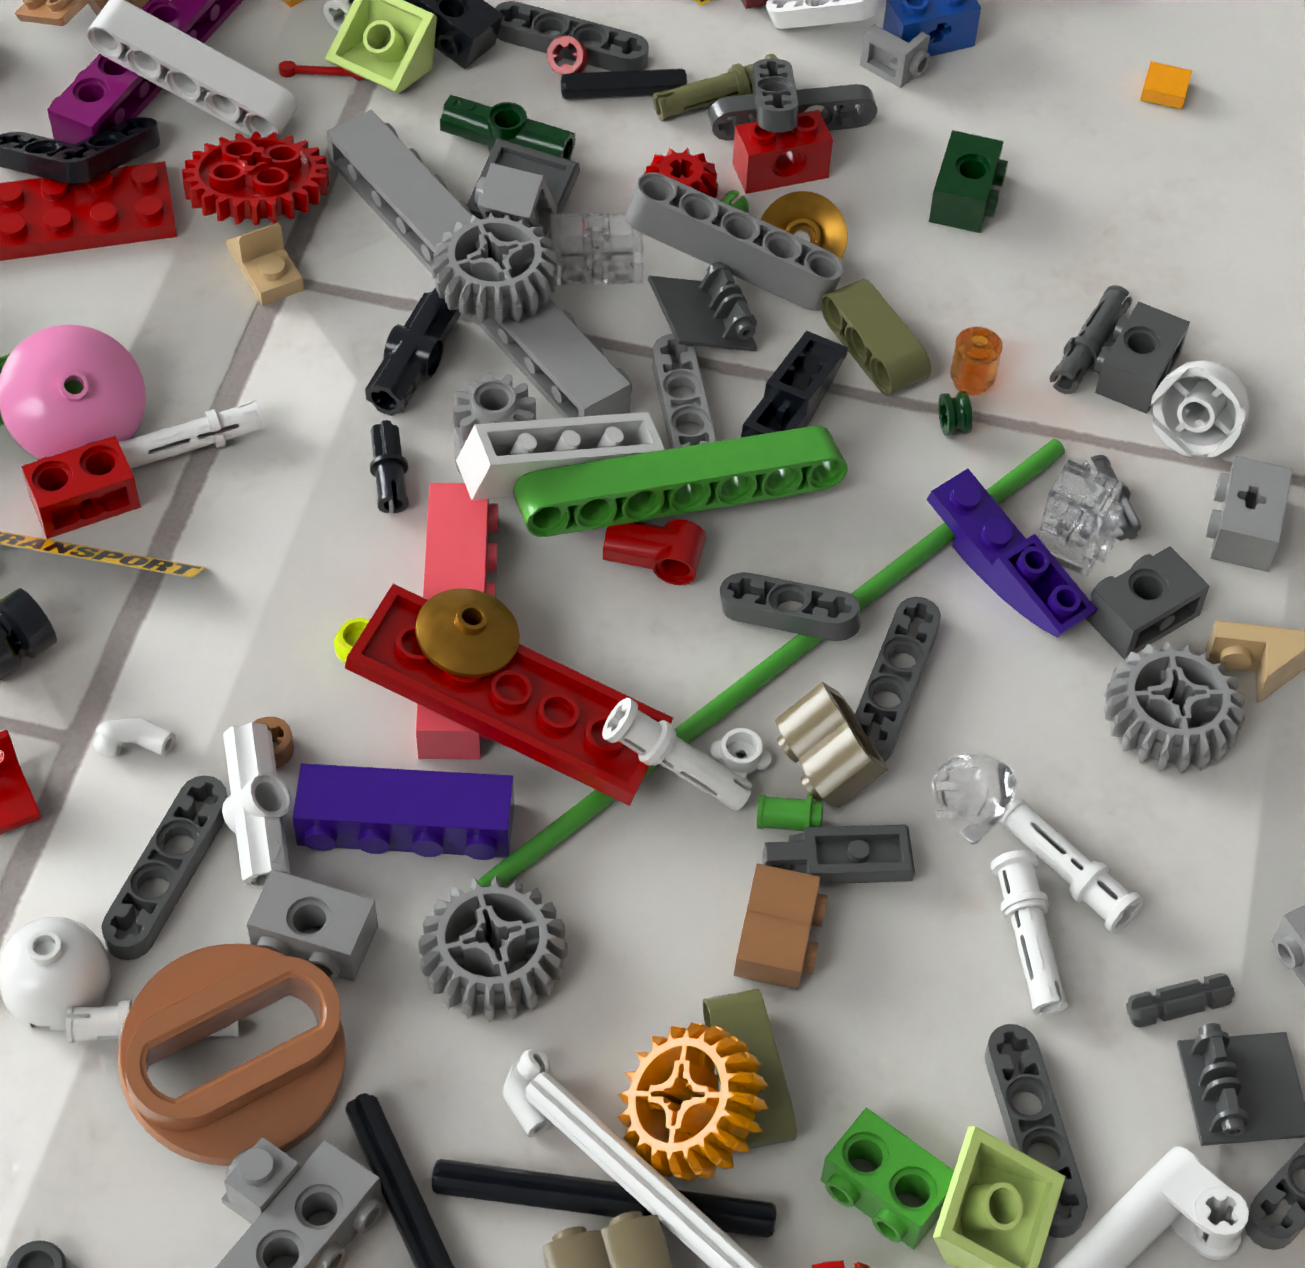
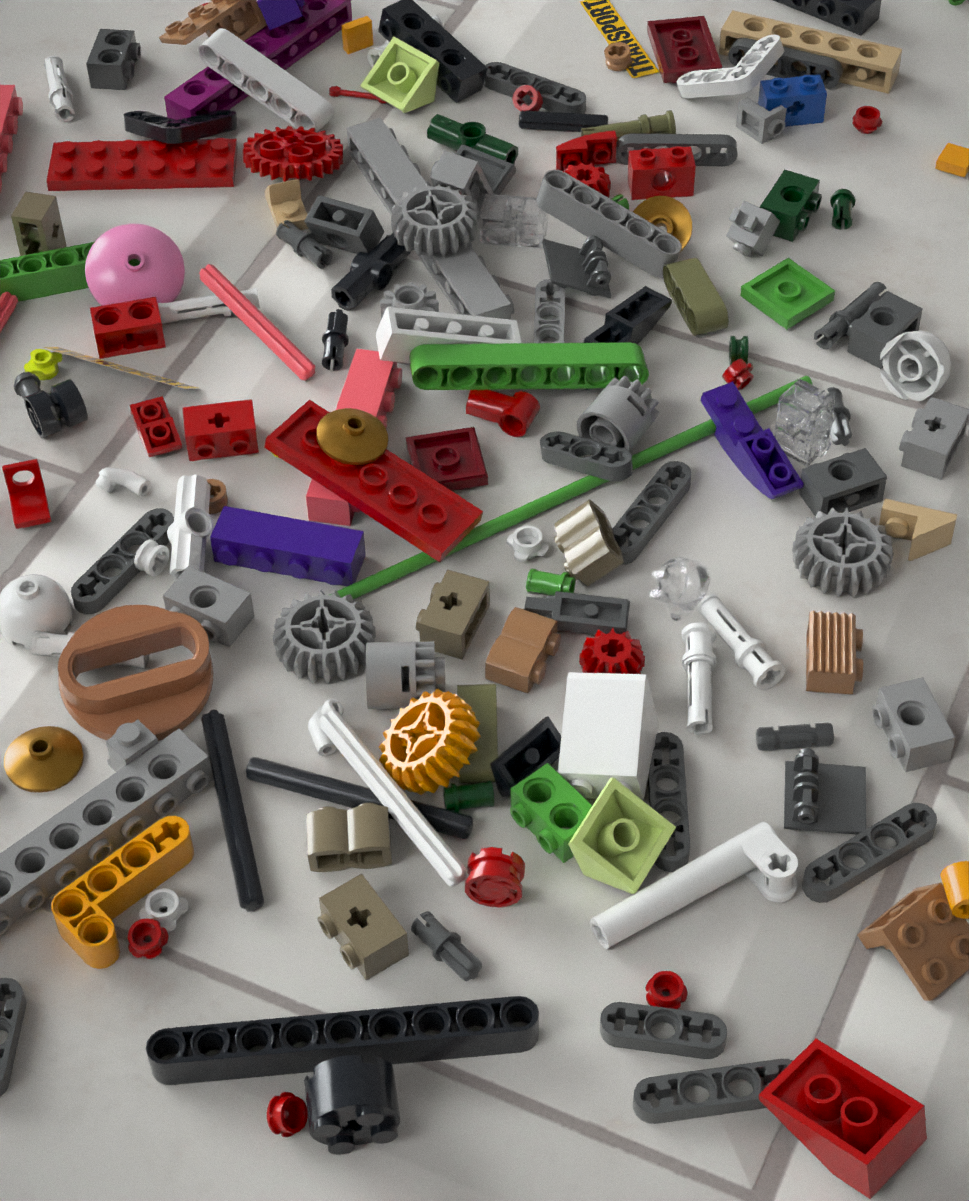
camera: 15 degrees right, 5 degrees down
white pin [602,698,752,811] -> none
dark grey beam [752,58,798,132] -> none
clear orange brick [950,327,1003,396] -> none
none -> pearl gold dish [4,726,84,793]
none -> red slope [130,396,183,457]
none -> white bush [134,539,170,576]
none -> red brick [183,399,259,461]
none -> coral axle [199,264,315,381]
none -> dark grey pin [276,220,333,269]
none -> dark grey brick [304,195,385,254]
none -> light grey gear [366,641,445,709]
none -> dark red plate [405,427,488,491]
none -> dark tan brick [416,569,490,660]
none -> dark green pin [443,781,495,813]
none -> black slope [490,716,561,797]
none -> red slope [556,130,617,171]
none -> white slope [558,672,659,800]
none -> light grey gear [577,376,659,452]
none -> red gear [579,627,645,674]
none -> red plate [722,359,754,390]
none -> light grey brick [726,201,780,256]
none -> bright green plate [740,258,835,330]
none -> medium nougat brick [806,610,863,694]
none -> dark green pin [830,189,856,230]
none -> red plate [852,106,883,134]

